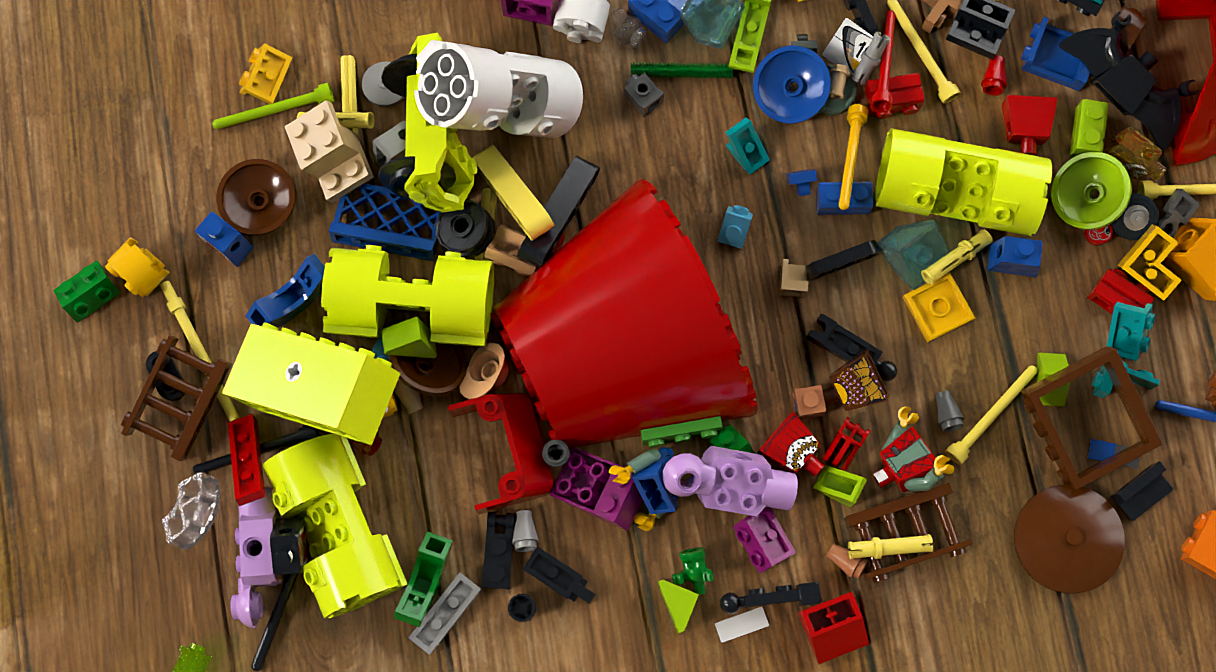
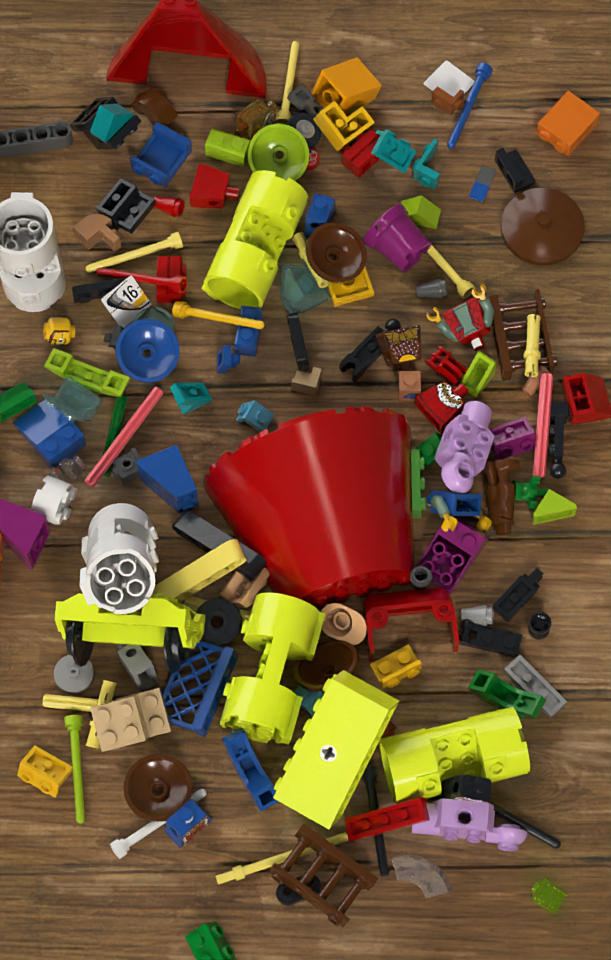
camera: 80 degrees left, 10 degrees down
yellow brick [105,237,170,297] -> none
lime slope [381,316,437,358] -> none
white sticker [715,607,769,643] -> none
tan pin [829,64,850,99] -> none
light grey pin [851,32,890,85] -> none
reddish brown window [1021,346,1163,490] -> none
black torso [1059,11,1199,149] -> none
none -> coral axle [85,387,163,488]
none -> white piece [110,789,207,859]
none -> blue slope [136,445,199,513]
none -> reddish brown dish [306,222,367,283]
none -> magenta piece [363,203,432,272]
none -> yellow bracket [370,644,422,689]
none -> reddish brown piece [483,459,520,536]
none -> coral axle [533,373,553,478]

